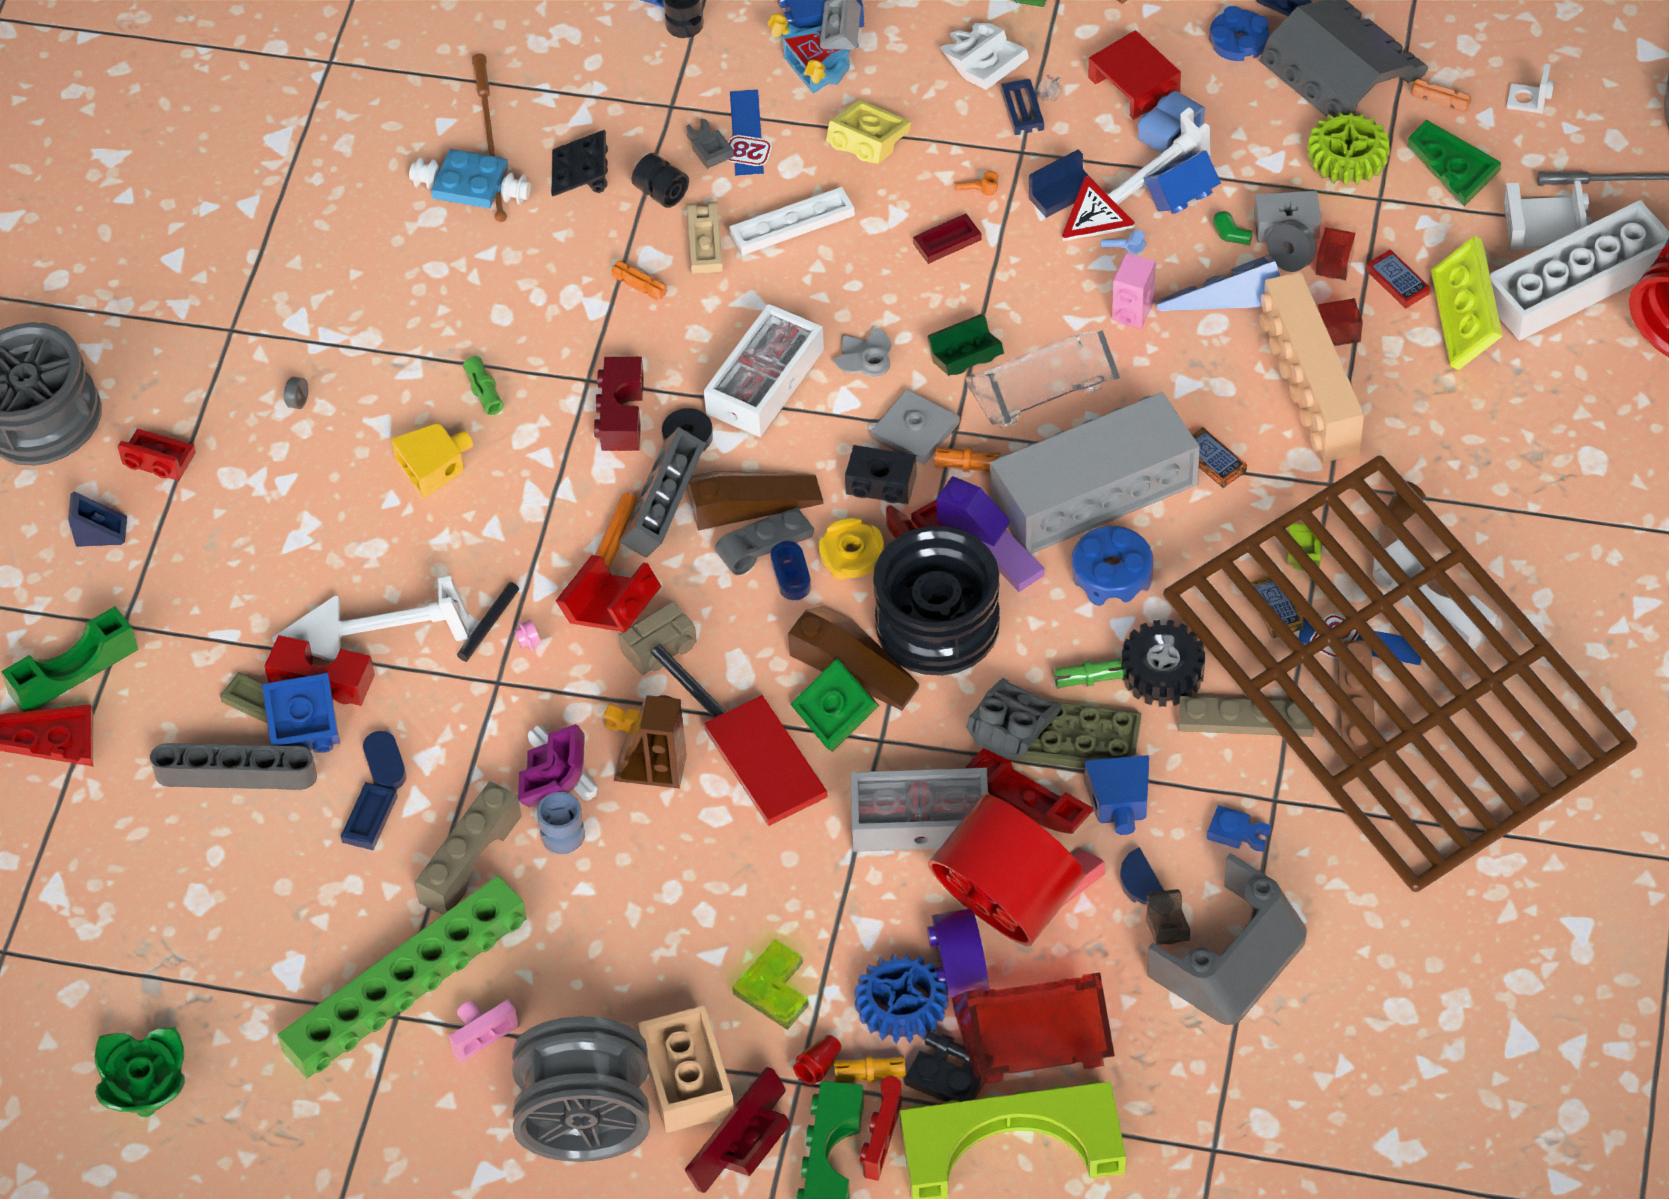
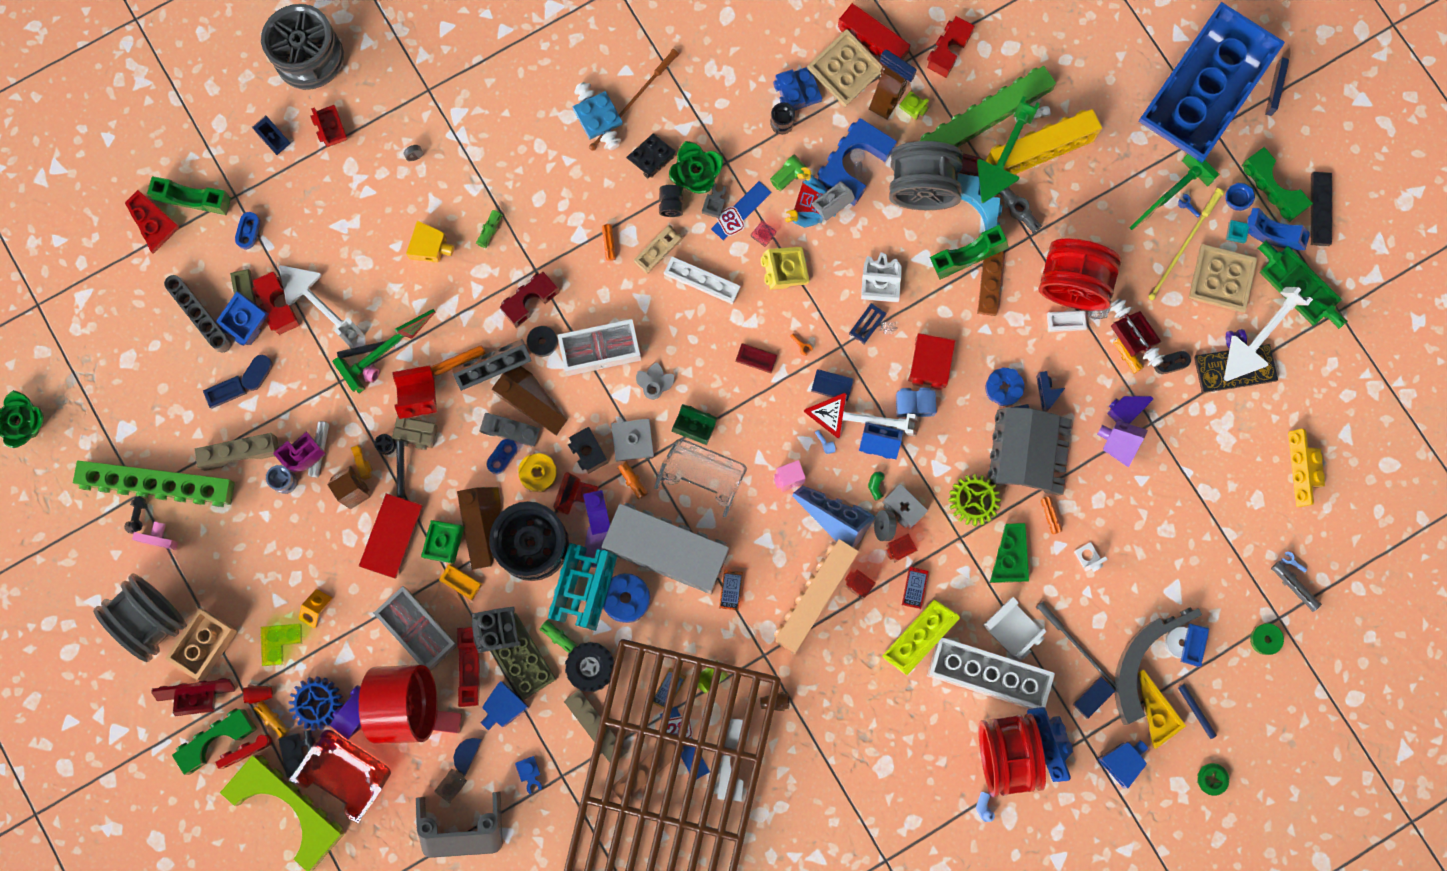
camera: 45 degrees right, 25 degrees up
none -> black bar [124,497,147,534]
none -> blue plate [235,212,260,250]
none -> light orange bracket [299,589,332,628]
none -> green piece [332,309,436,394]
none -> black wheel [374,434,396,455]
none -> light orange tile [439,564,483,600]
none -> teal fence [548,543,618,631]
none -> green brick [669,141,723,194]
none -> clear pink plate [750,221,777,247]
none -> bright green piece [770,154,808,192]

